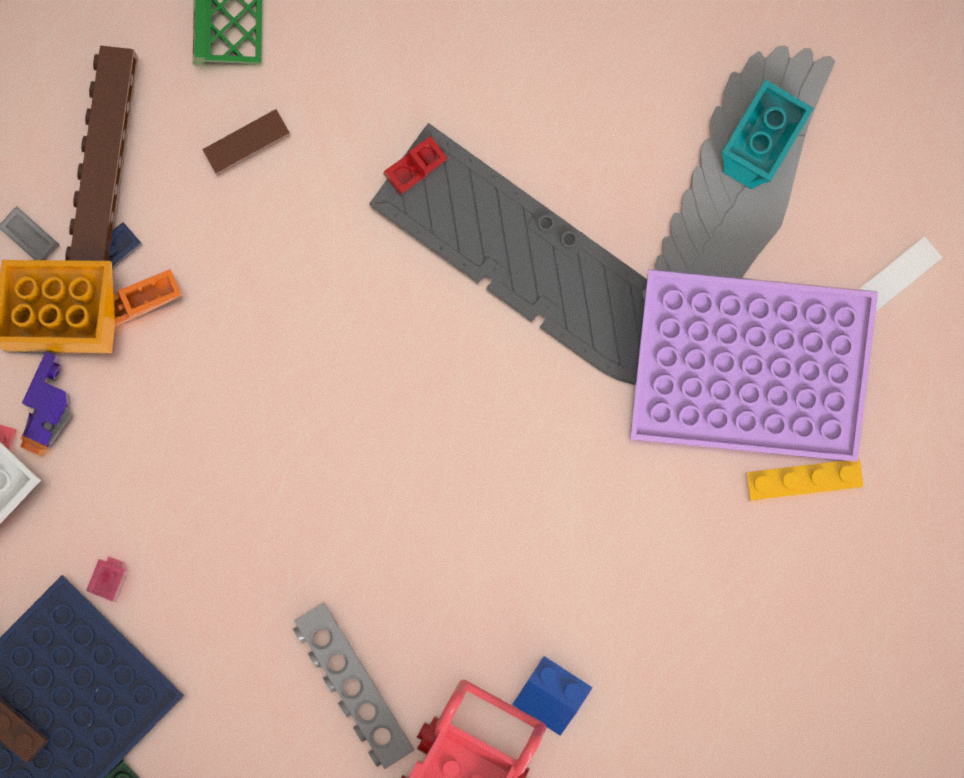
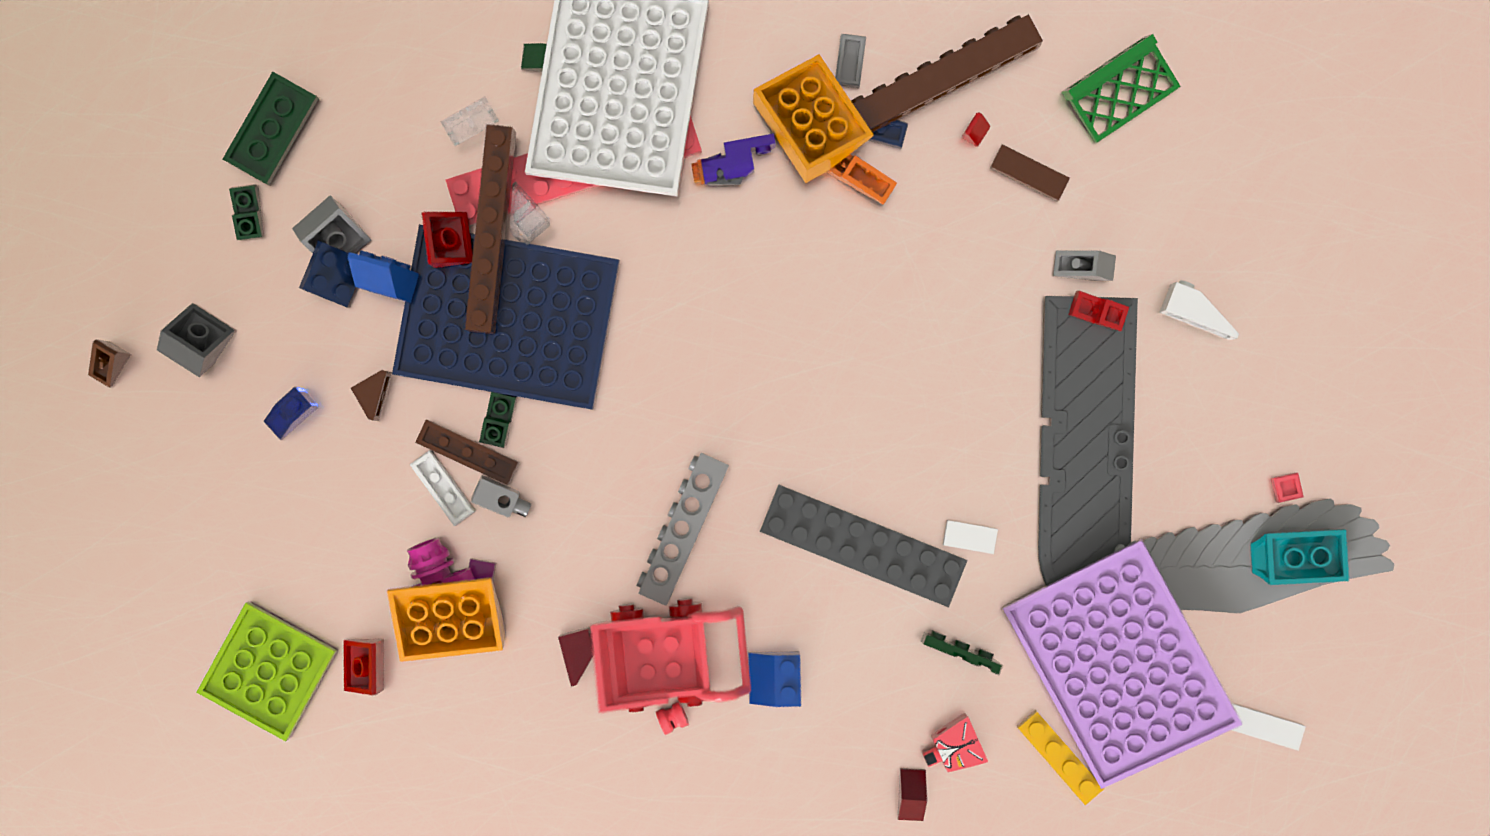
camera: 60 degrees right, 5 degrees up
clear pink brick [86,556,129,602] -> none
none -> dark grey plate [760,484,968,607]
none -> dark red slope [898,768,927,821]
none -> dark green wing [921,630,1003,675]
none -> coral torso [922,713,988,772]
none -> white tile [943,520,998,554]
none -> red slope [962,112,990,147]
none -> light grey slope [1053,251,1116,281]
none -> white slope [1160,280,1239,340]
none -> coral tile [1271,472,1304,503]

